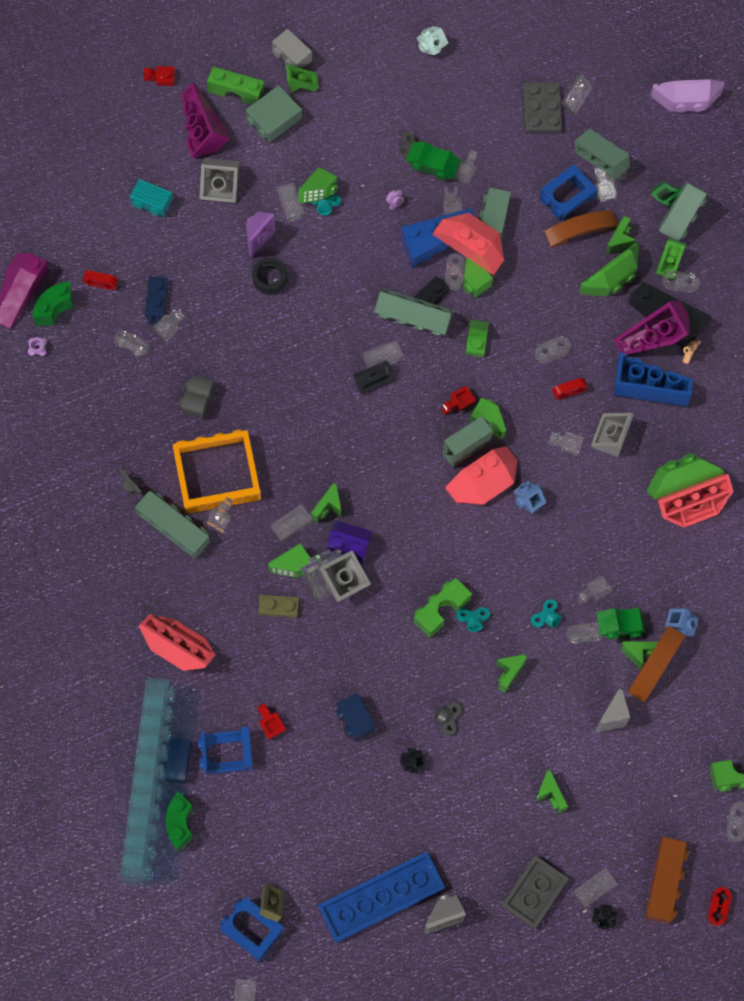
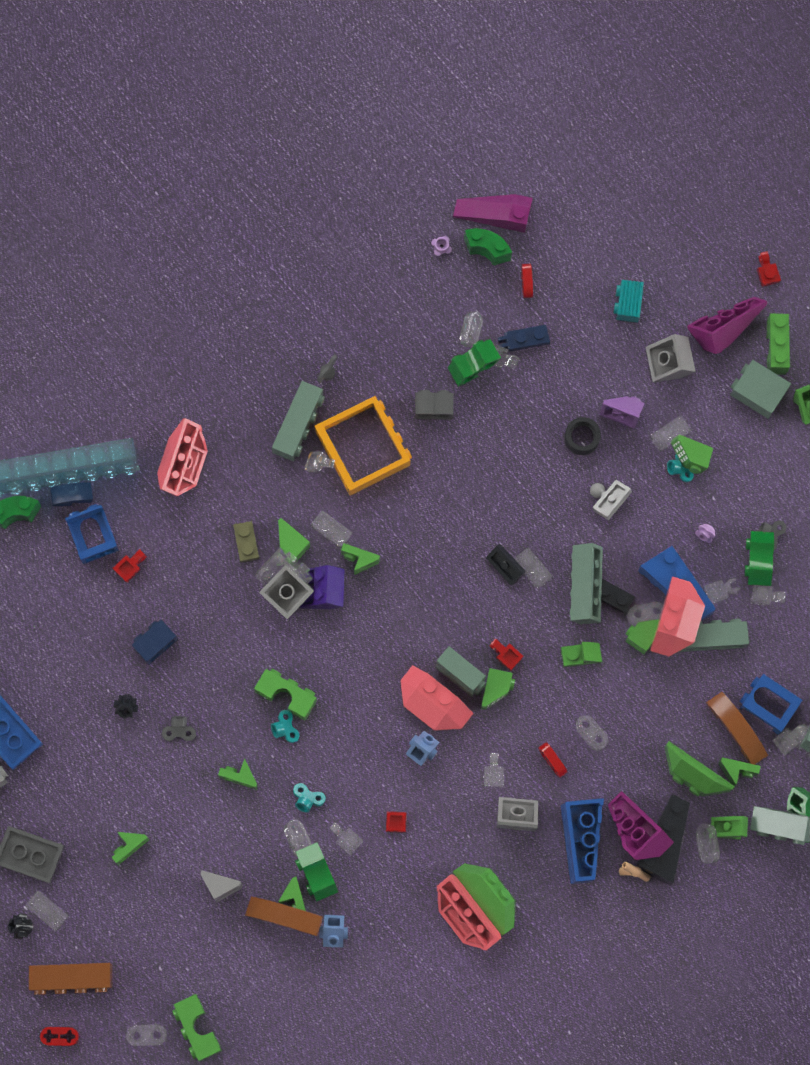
camera: 75 degrees right, 5 degrees up
none -> red tile [386,811,406,833]
none -> green brick [448,339,501,387]
none -> light grey plate [590,480,632,520]

